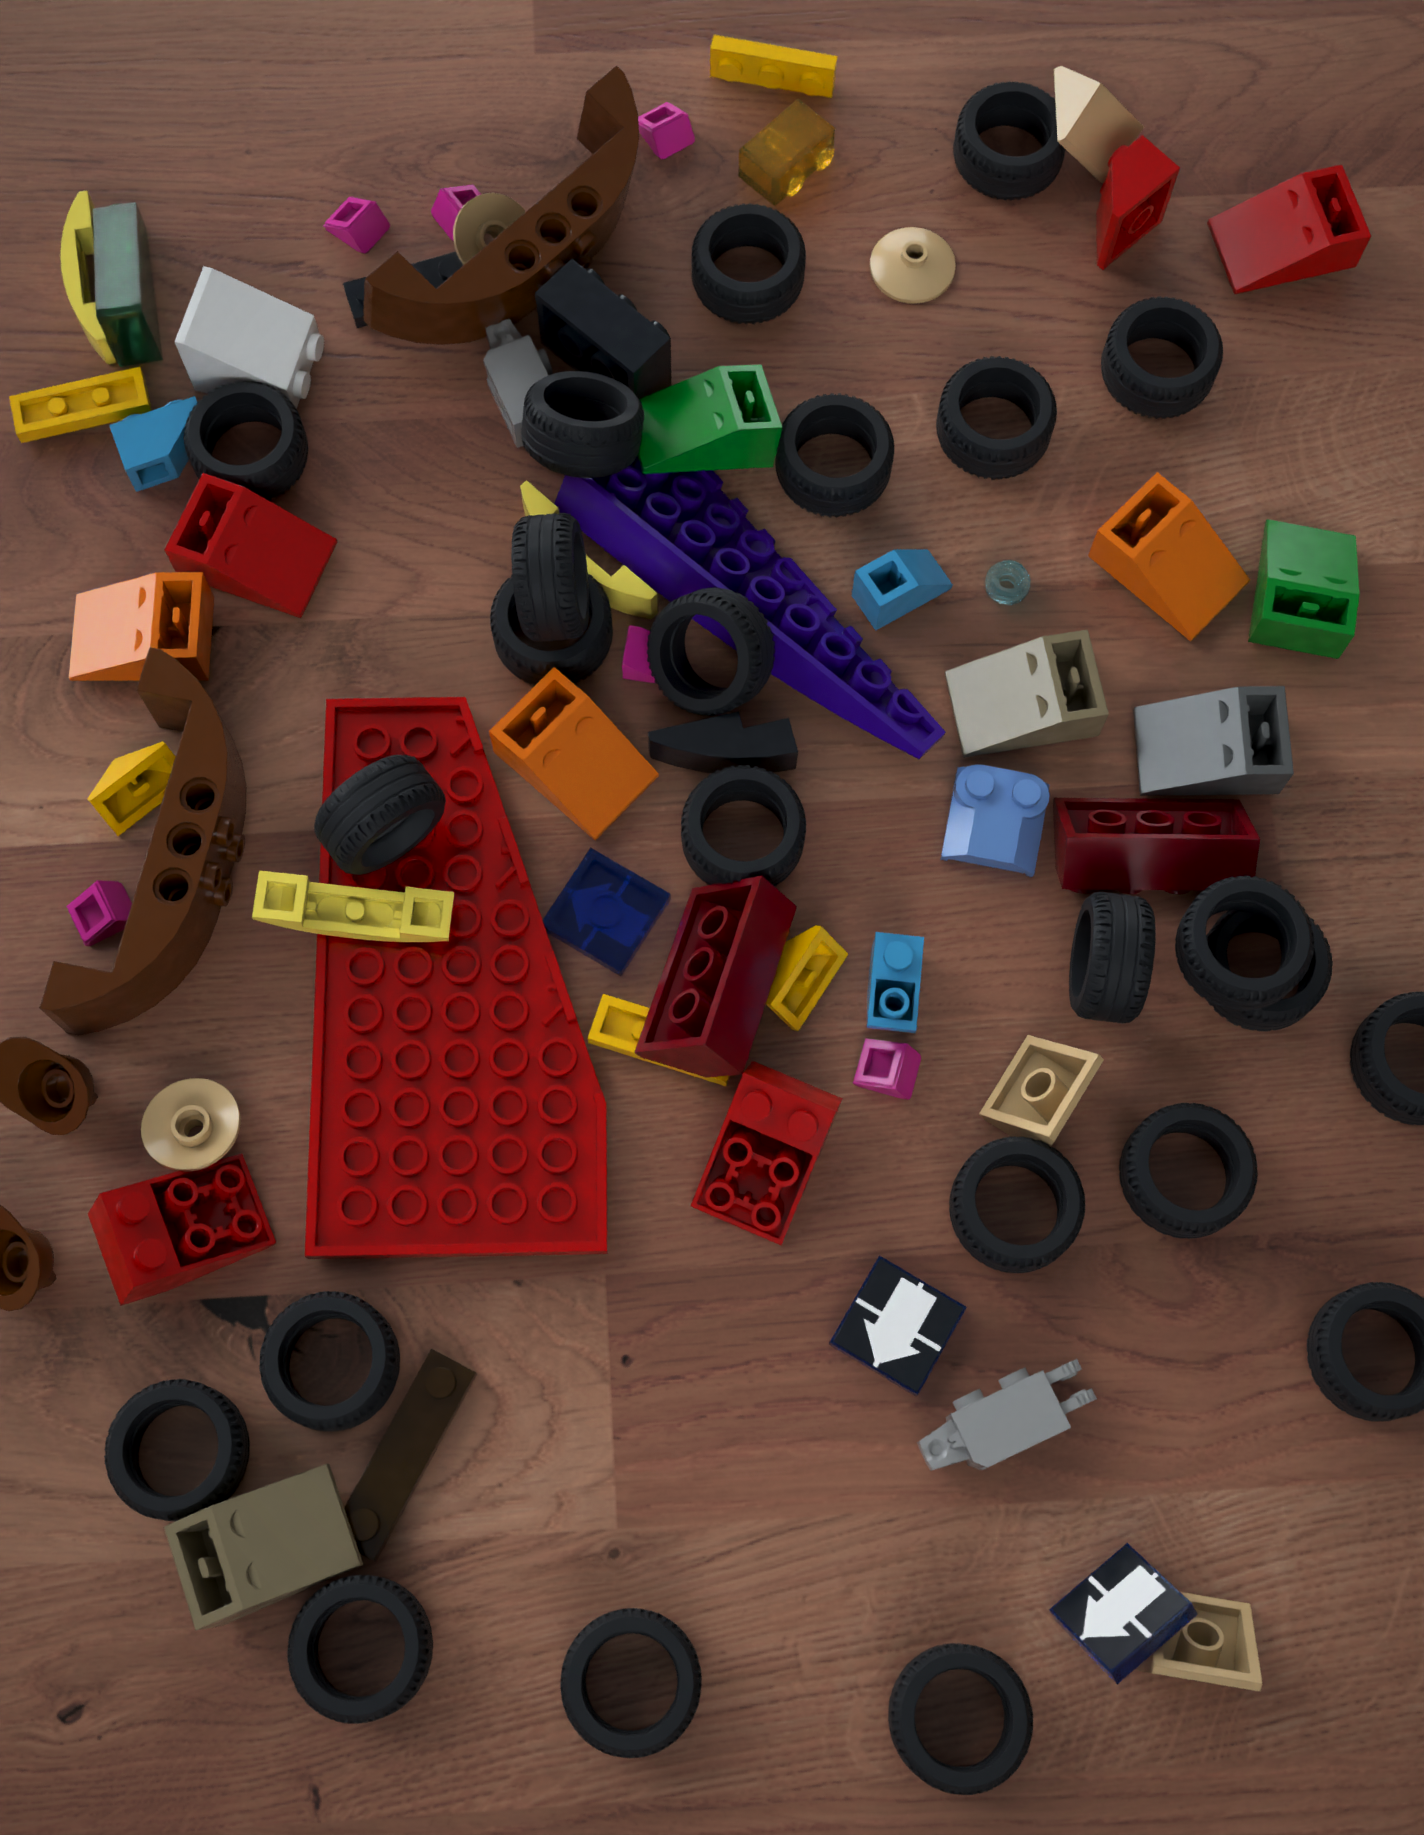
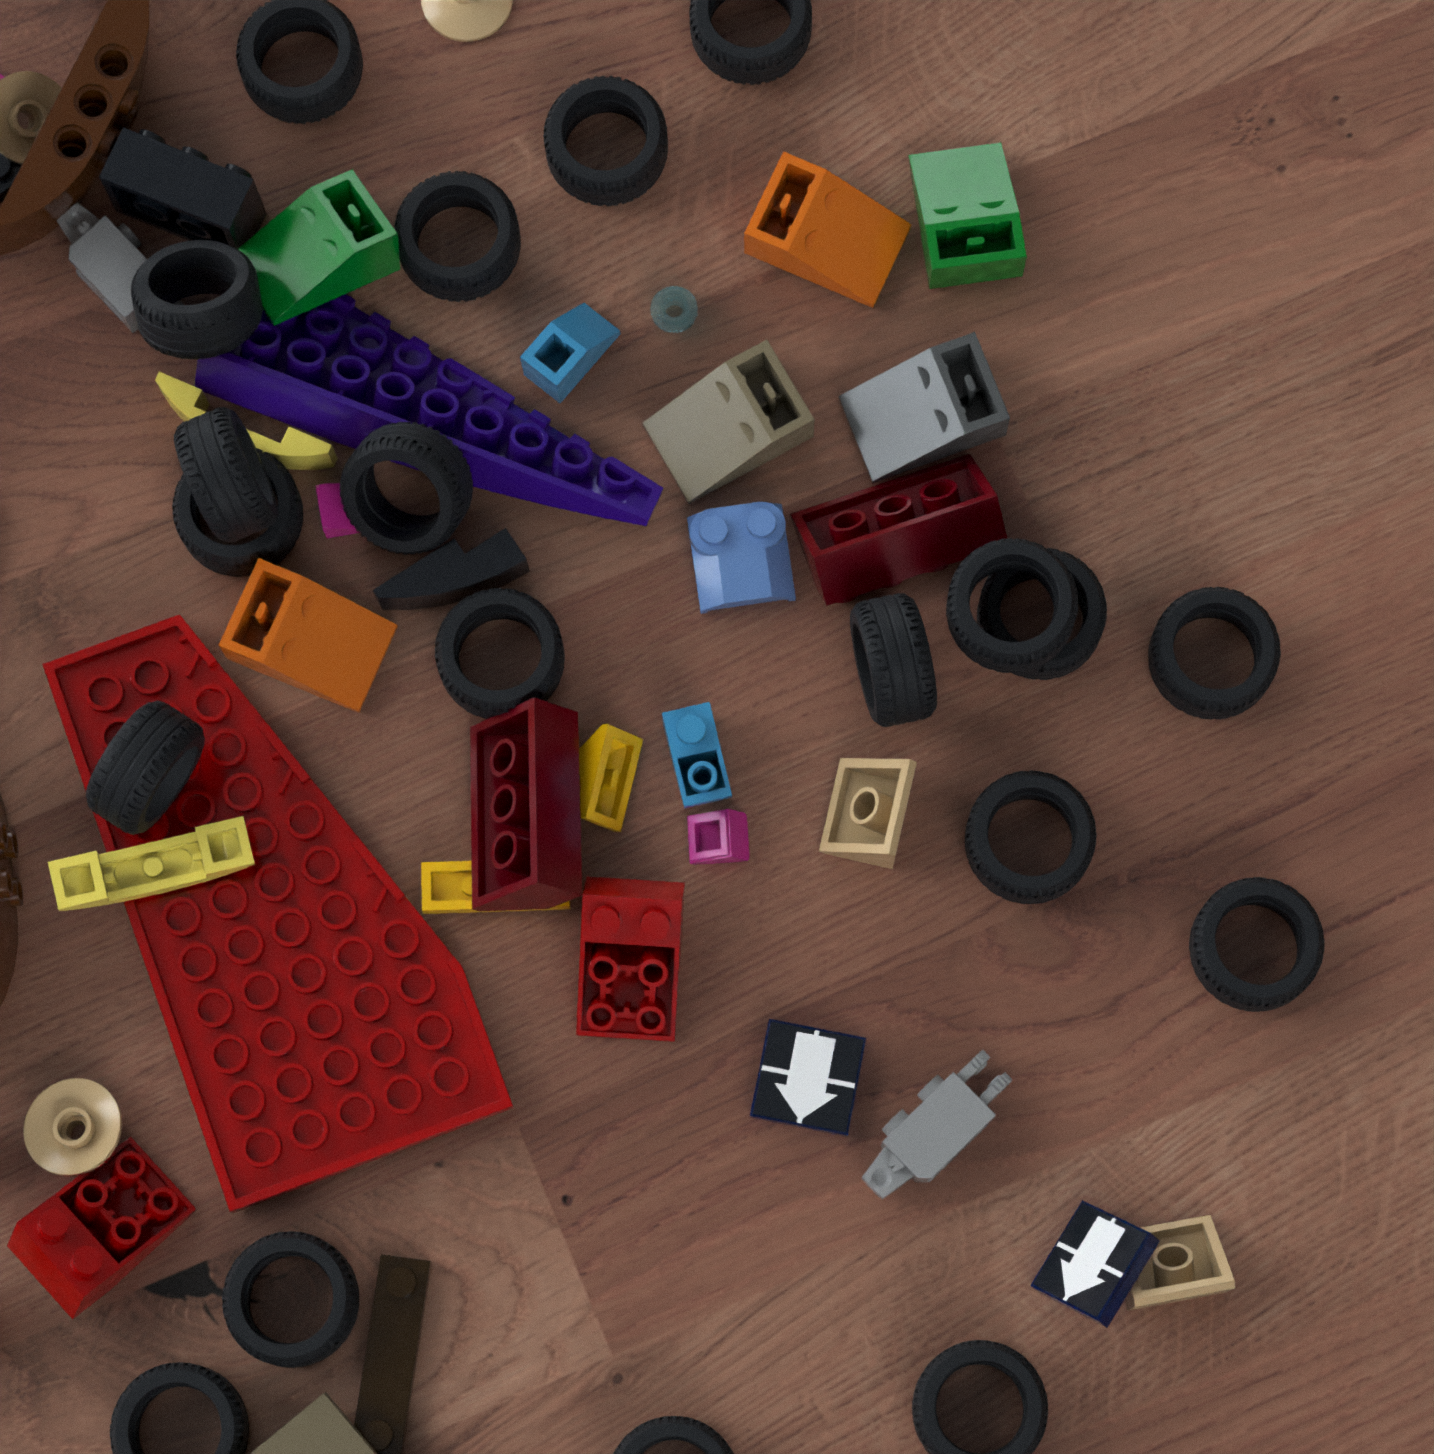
camera: 15 degrees left, 5 degrees up
clear blue tile [543,848,671,976] -> none
black tyre [949,1137,1085,1273] -> none

